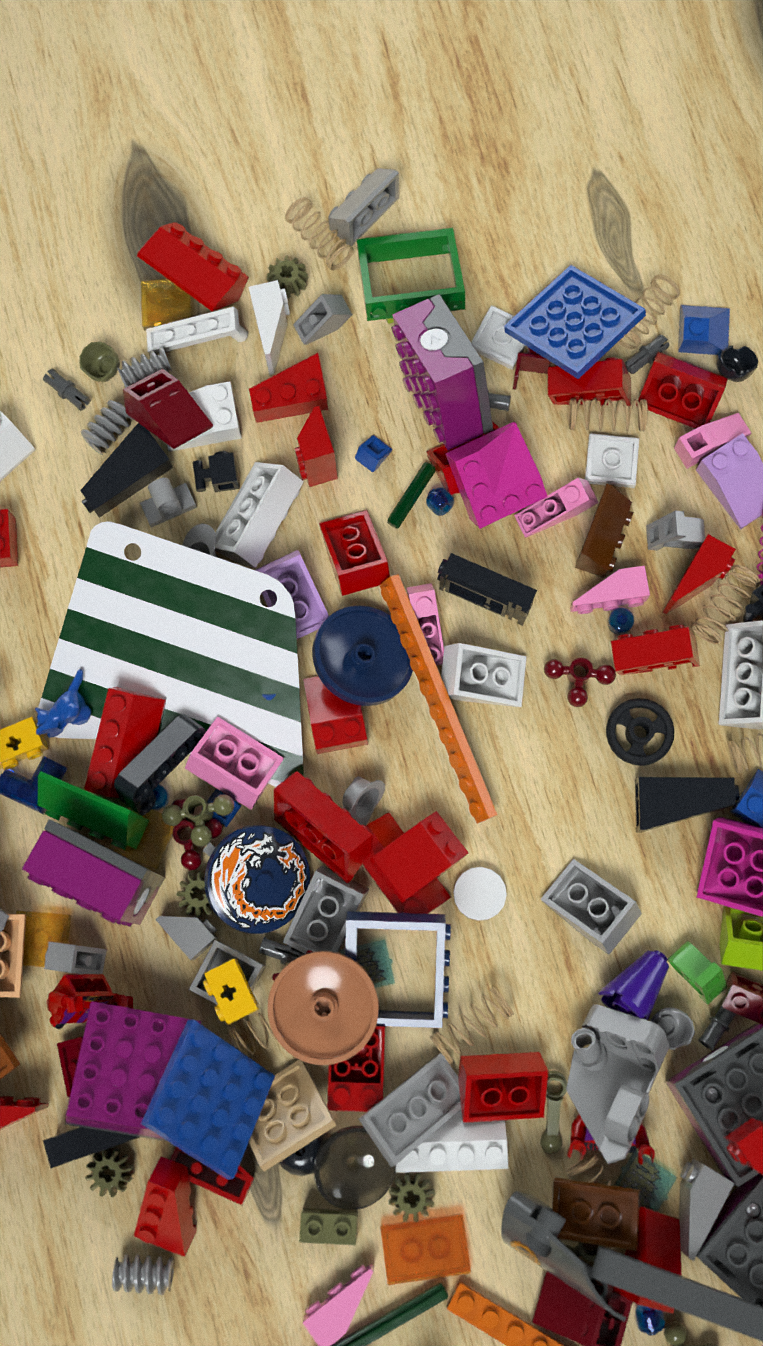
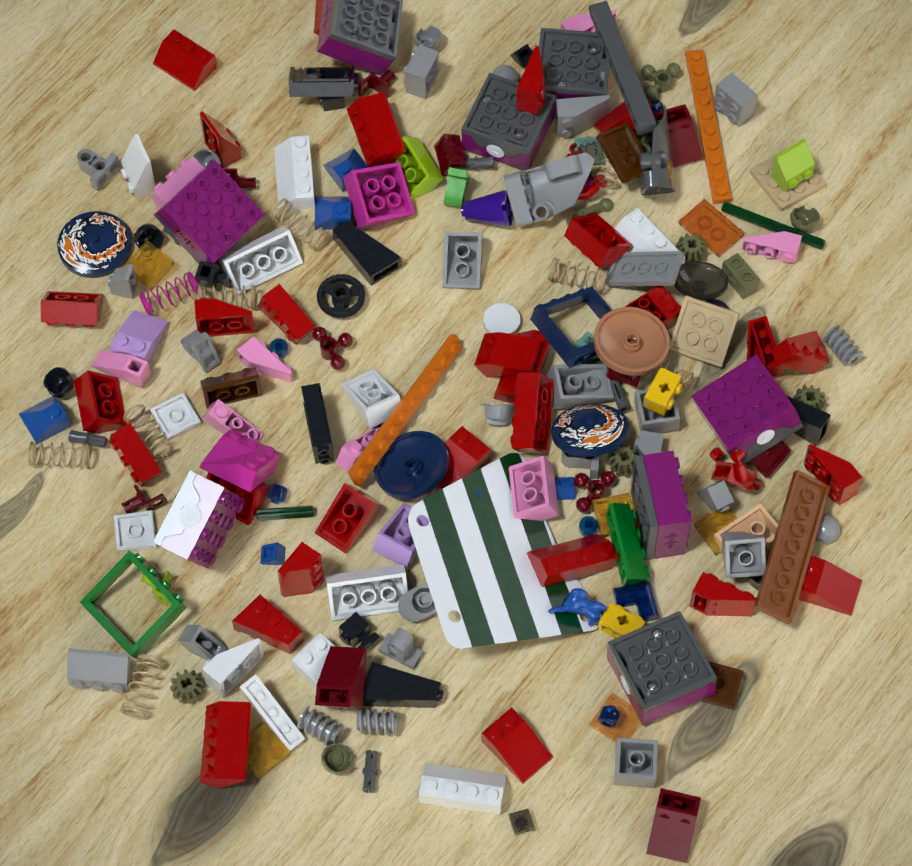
camera: 130 degrees left, 15 degrees down
black beam [114,714,206,816] -> none
blue plate [141,1019,275,1179] -> none
olive piece [162,794,234,847] -> none
plate [504,265,646,379] -> none
light grey hair [650,1007,695,1050] -> none

